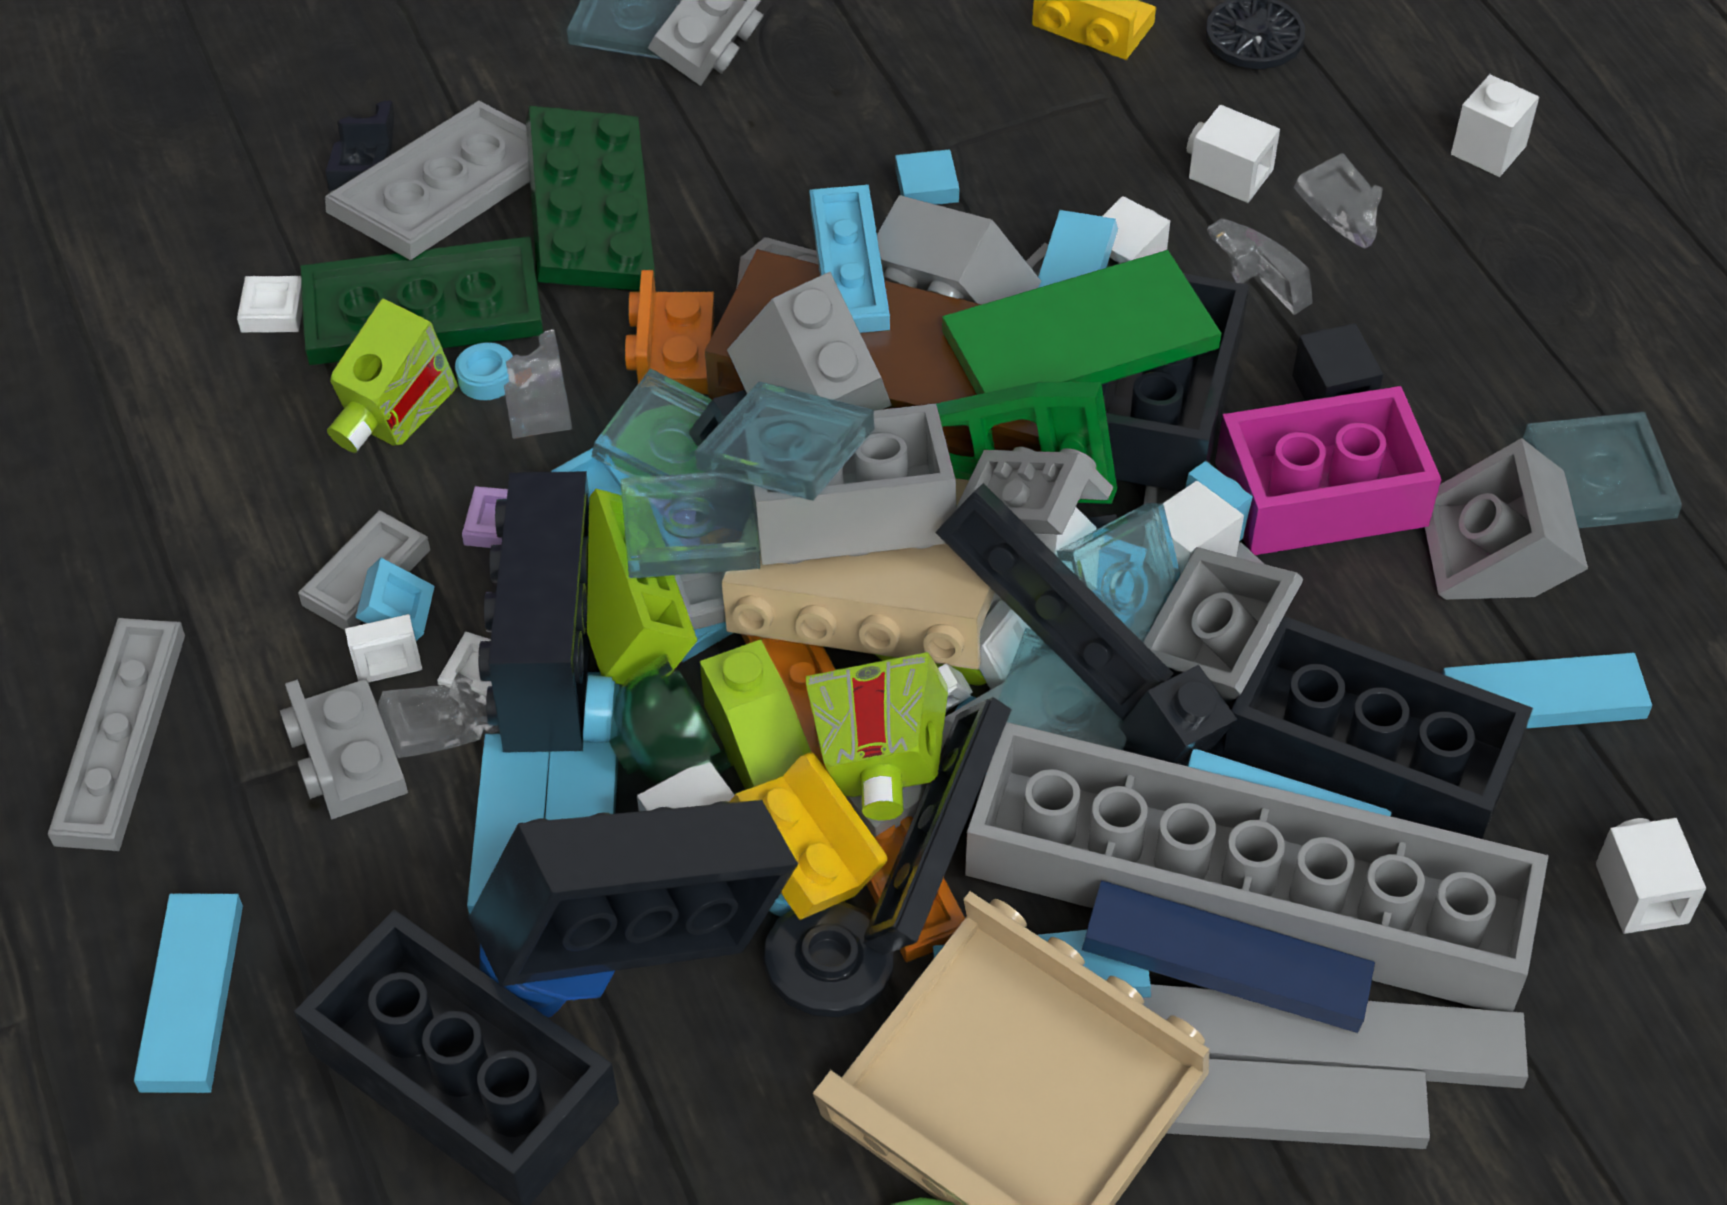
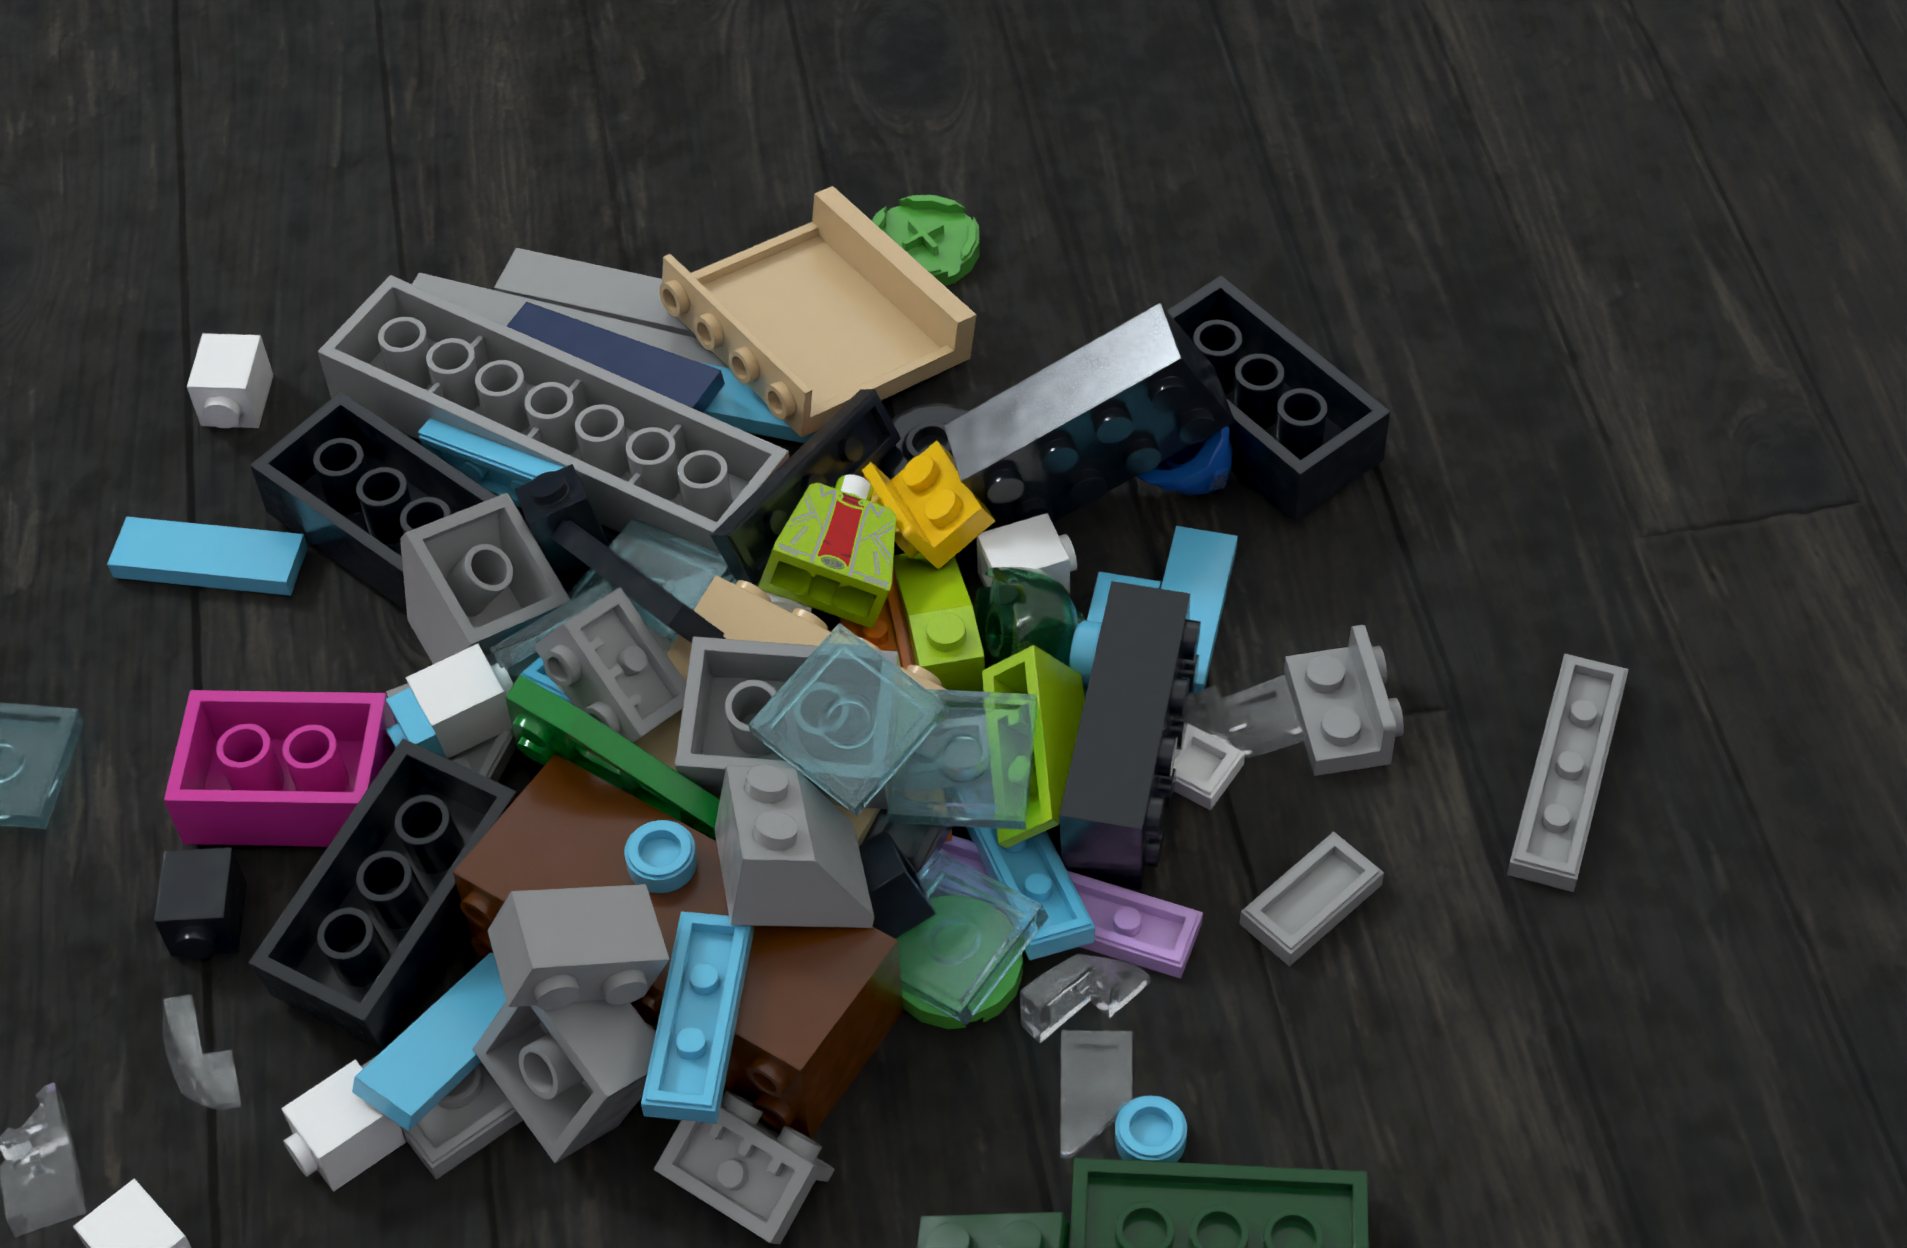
camera: 165 degrees left, 0 degrees up
medium azure tile [134,894,243,1093] -> none
lime torso [327,298,458,453] -> none
white tile [345,614,422,682] -> none
medium azure plate [355,557,435,641] -> none
orange bracket [625,270,715,394] -> none
green tile [942,250,1221,395] -> none
light grey slope [1425,438,1588,600] -> none
none -> light grey brick [488,884,669,1010]
none -> medium azure tile [624,820,698,893]
none -> clear slope [1020,954,1151,1043]

